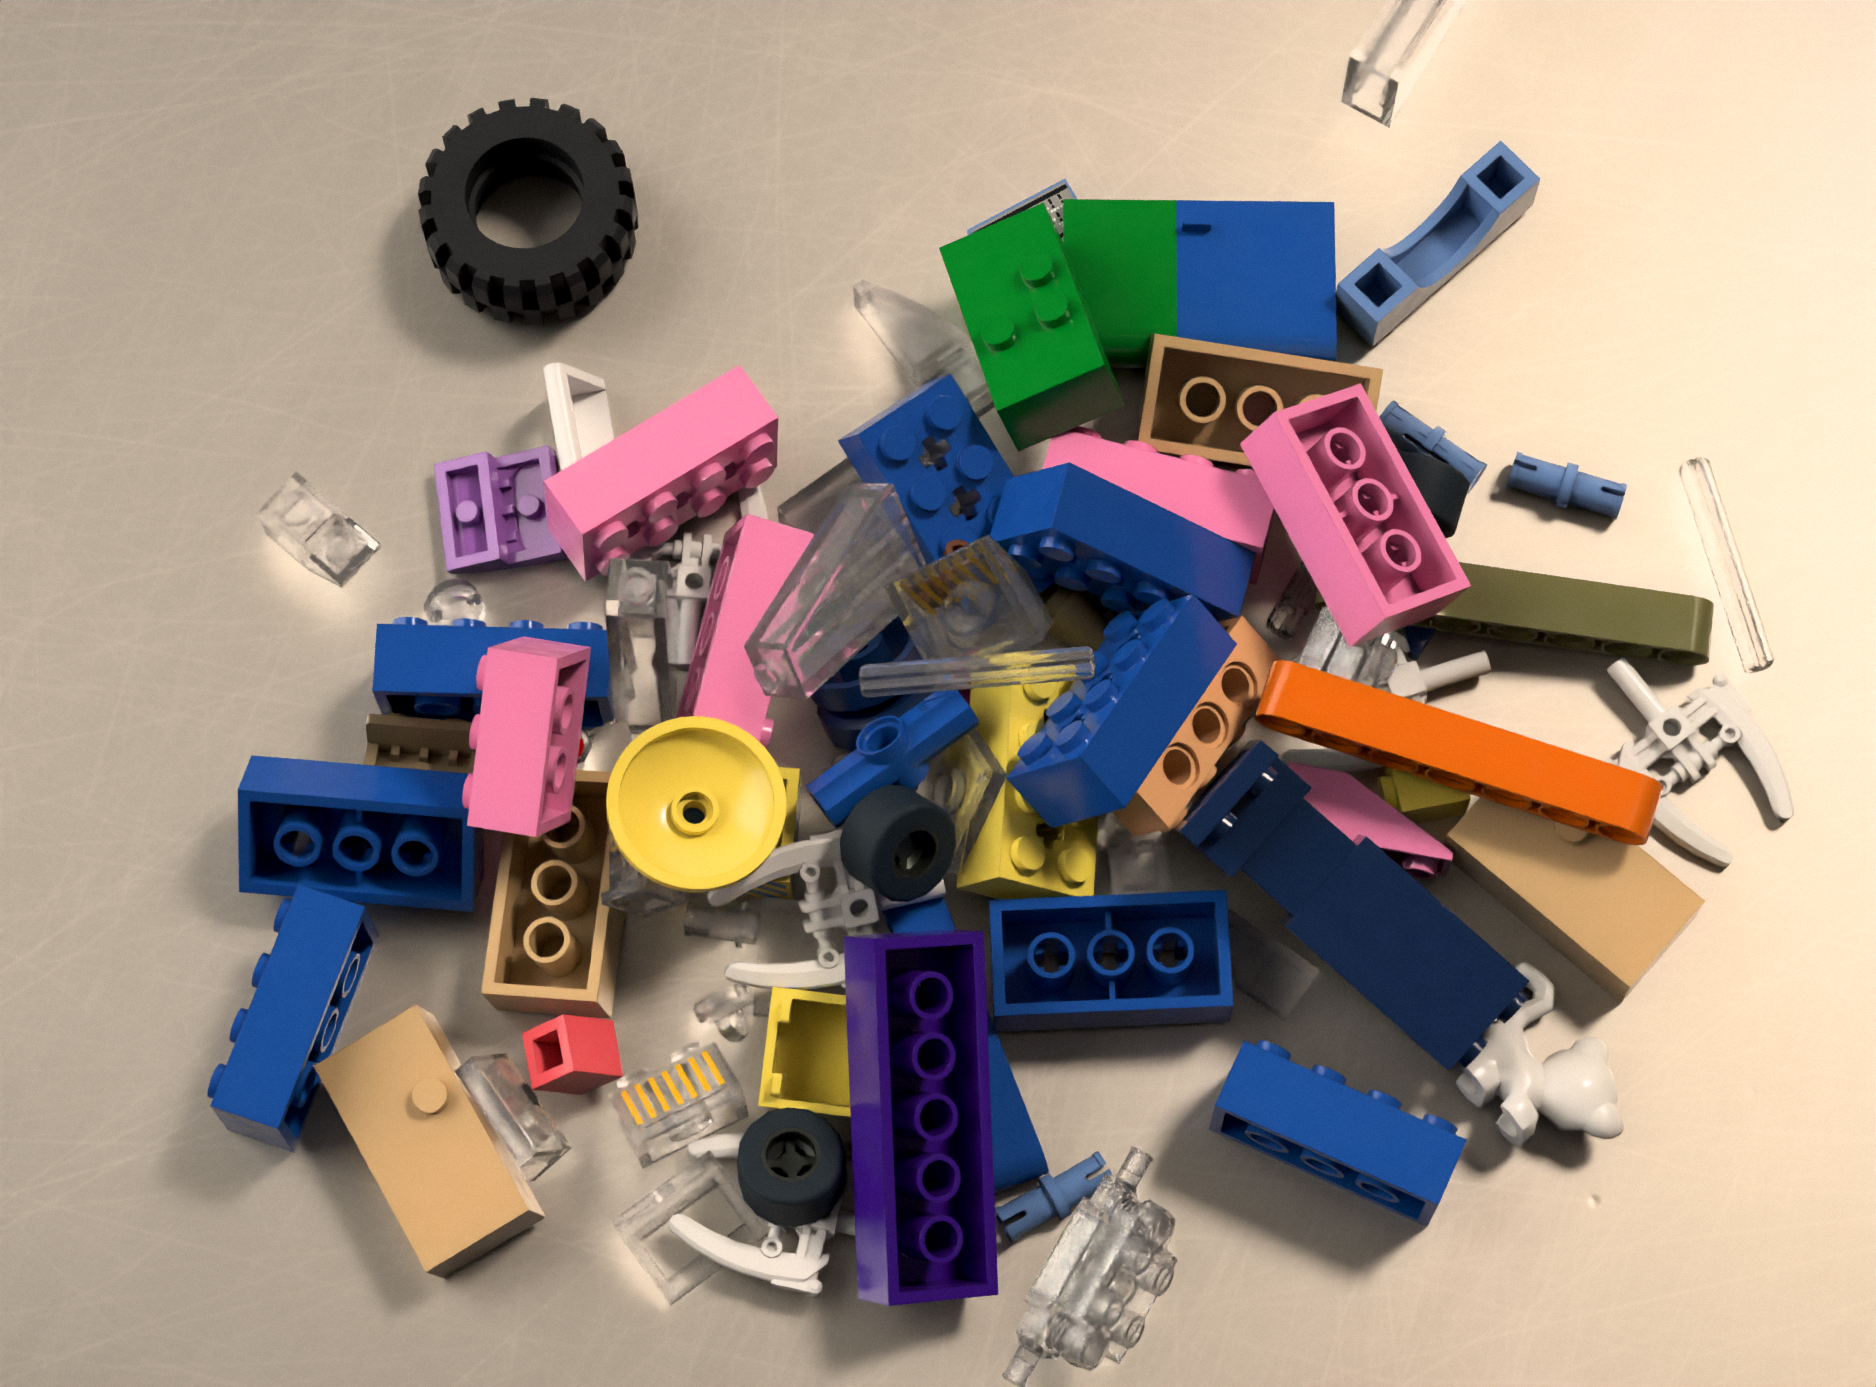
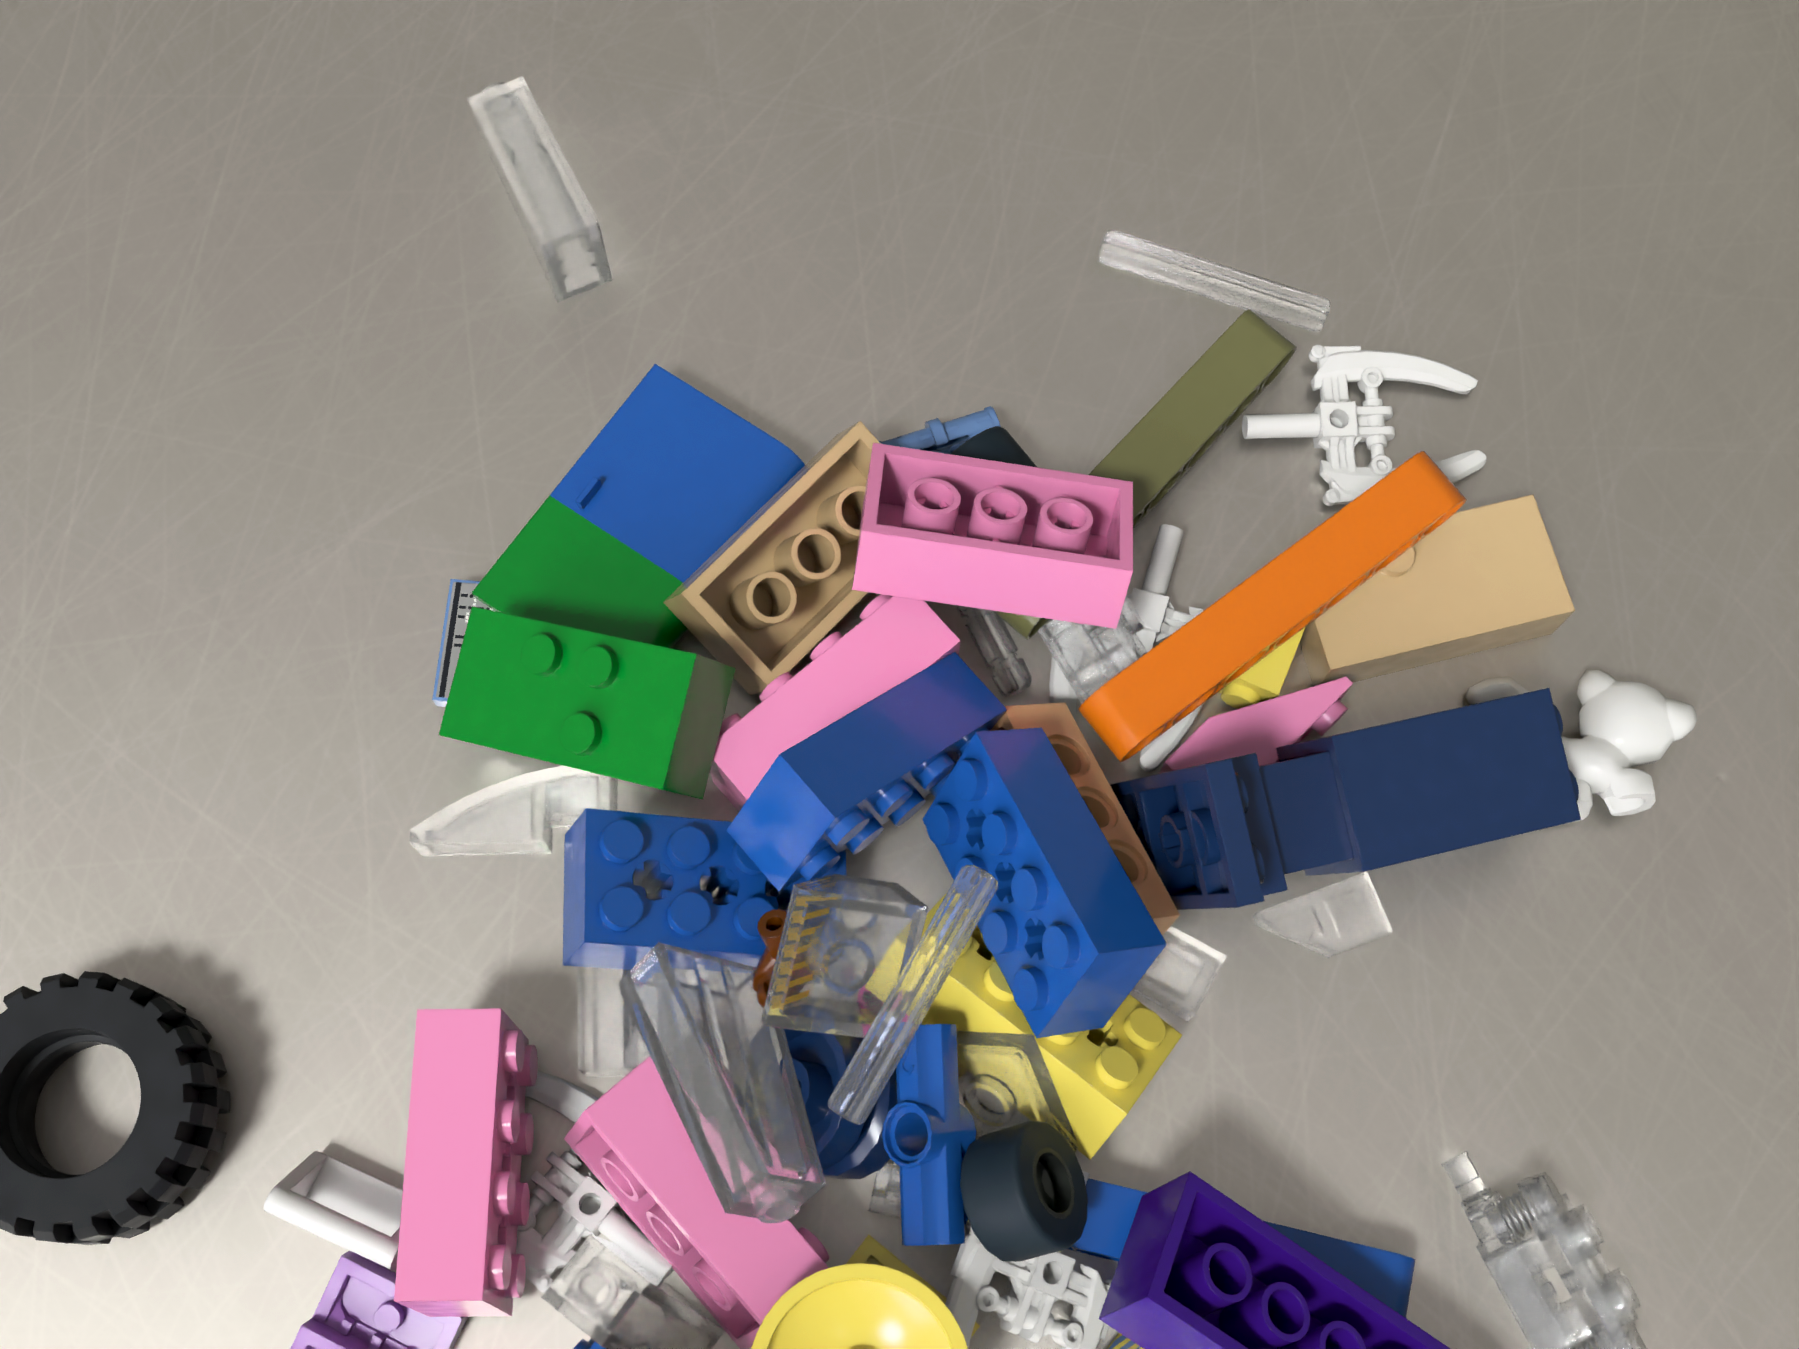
camera: 60 degrees left, 0 degrees up
blue brick [989,890,1234,1032] -> none
medium blue pin [995,1151,1116,1243] -> none
dark tan cone [1035,586,1108,656] -> none
blue brick [1209,1040,1467,1227] -> none
medium blue arch [1336,140,1541,347] -> none
medium blue pin [1506,451,1627,520] -> none

